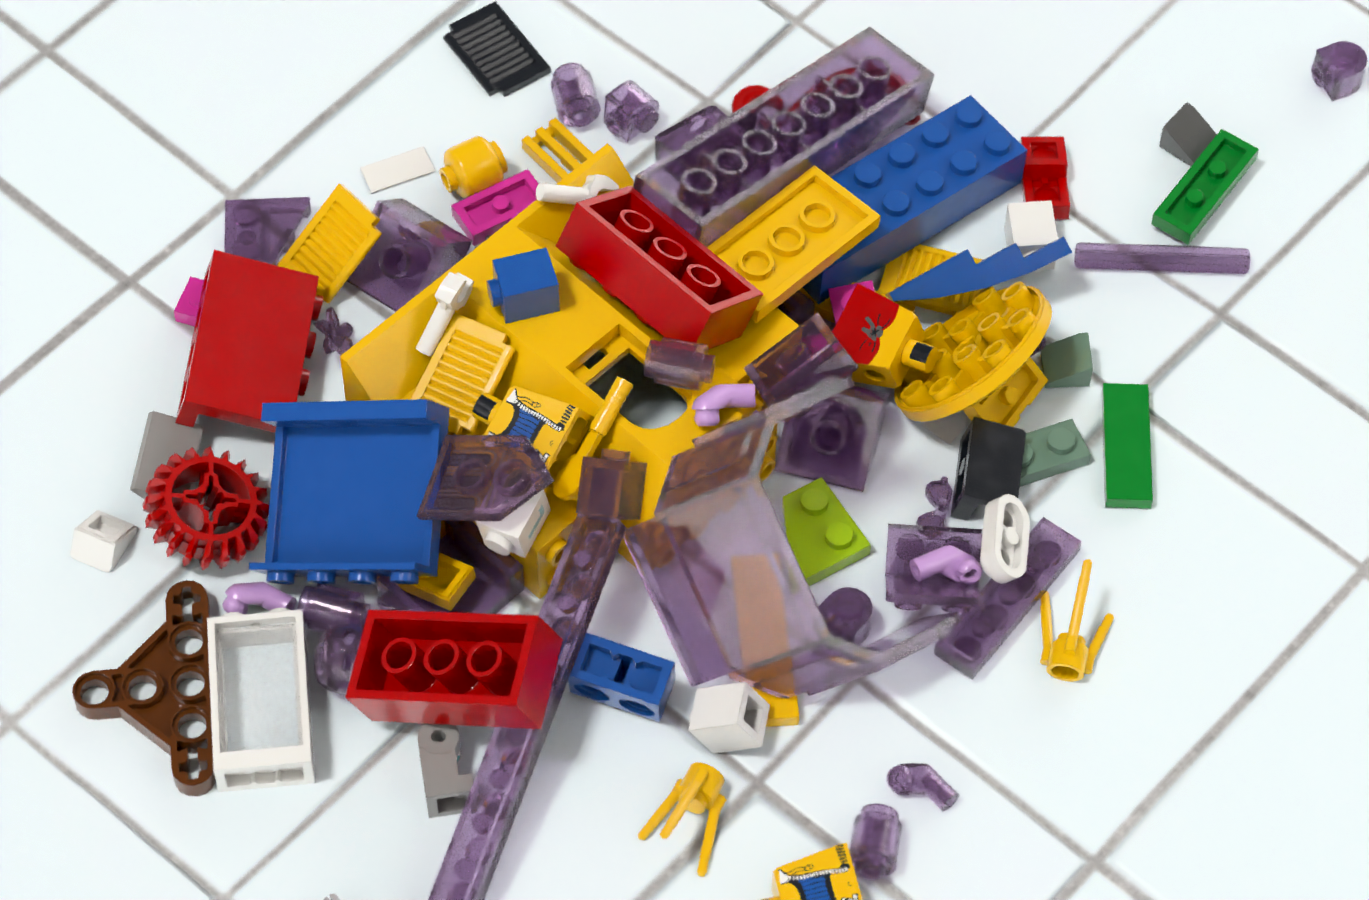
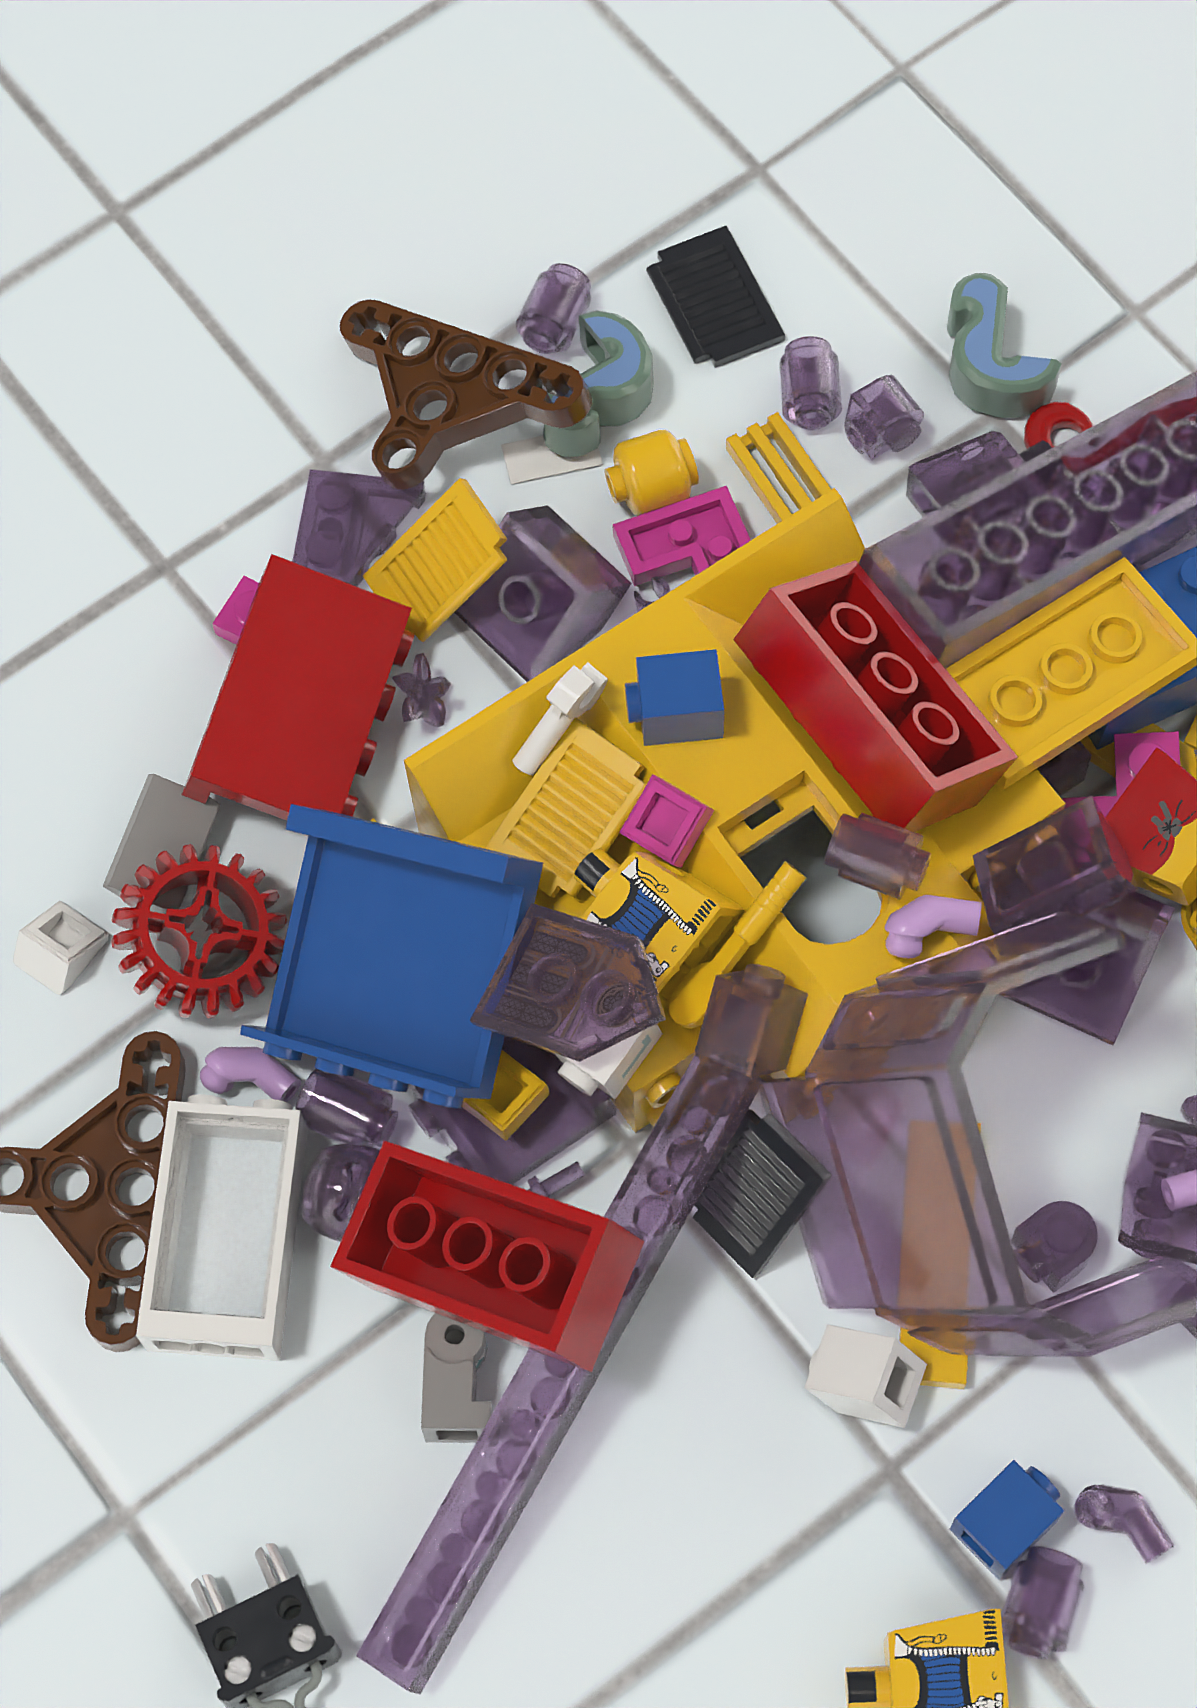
camera: 15 degrees right, 10 degrees up
white bar [536,174,619,205] -> none
blue brick [568,632,676,722] -> none
yellow plant [638,762,726,877] -> none
lime wing [782,477,871,594] -> none
none -> reddish brown beam [340,299,592,490]
none -> clear purple brick [516,263,591,354]
none -> sand green animal [543,310,654,457]
none -> dark pink tile [619,774,714,868]
none -> black window [687,1109,832,1279]
none -> sand green animal [947,273,1062,418]
none -> blue brick [949,1460,1065,1580]

